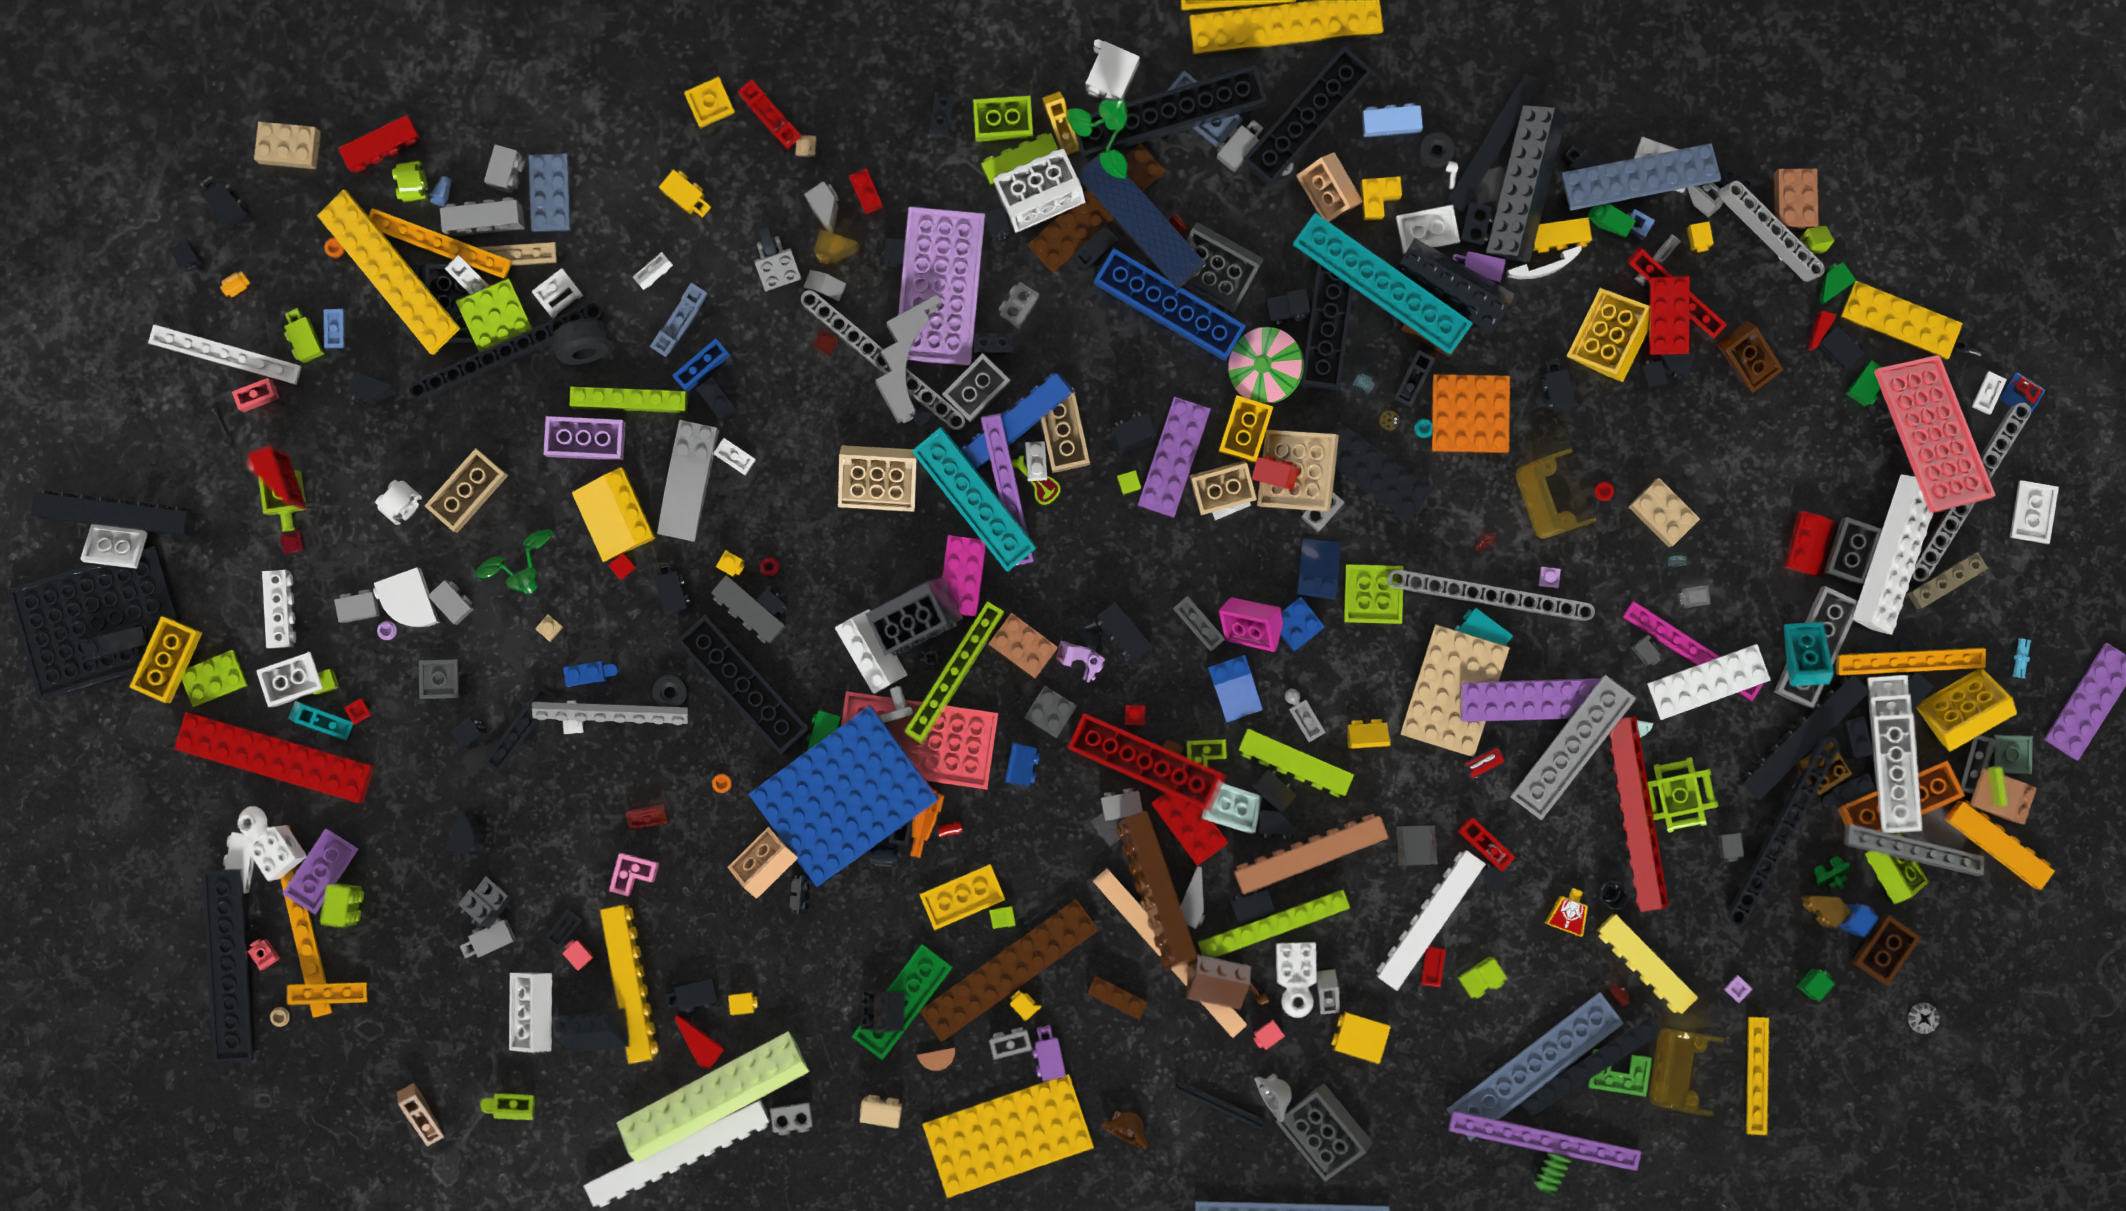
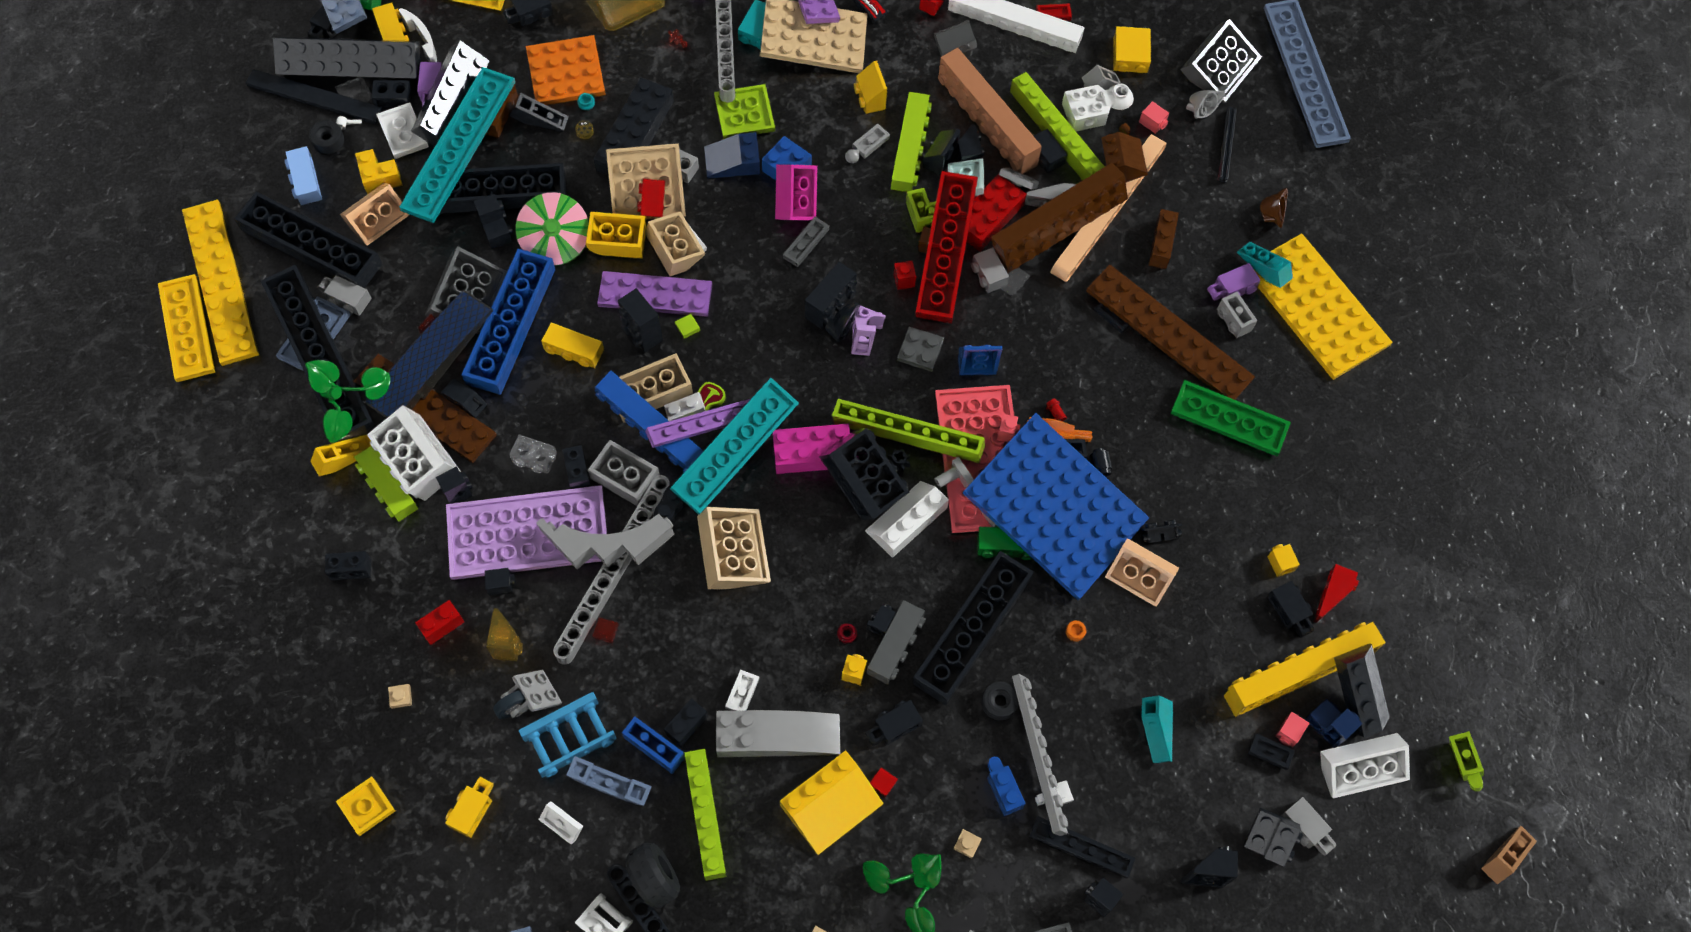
camera: 110 degrees left, 20 degrees down
lavender brick [544,416,626,460] -> none
white brick [584,1099,770,1207] -> none
bright pink brick [609,853,659,896] -> none
yellowish green brick [617,1031,809,1163] -> none
clear red plate [626,804,668,830] -> none
red slope [738,79,802,149] -> none
light grey brick [770,1102,813,1135] -> none
light grey slope [803,270,846,302] -> none
light grey slope [804,181,838,235] -> none
tan slope [860,1095,903,1128] -> none
black slope [861,991,905,1032] -> none
nougat tile [917,1047,955,1071] -> none
yellow plate [920,864,1006,930] -> none
lime brick [973,96,1033,142] -> none
nougat brick [989,613,1058,679] -> none
lime panel [989,906,1016,929] -> none
yellow window [1010,990,1042,1021] -> none
white container [1086,39,1140,100] -> none
slope [1208,655,1263,723] -> none
clear light blue plate [1353,374,1375,392] -> none
none -> dark azure fence [519,692,617,778]
none -> yellow brick [541,323,604,368]
none -> coral brick [997,413,1020,442]
none -> flat silver plate [999,168,1039,189]
none -> teal slope [1142,696,1173,763]
none -> teal slope [1237,242,1293,288]
none -> dark blue brick [1305,699,1363,748]

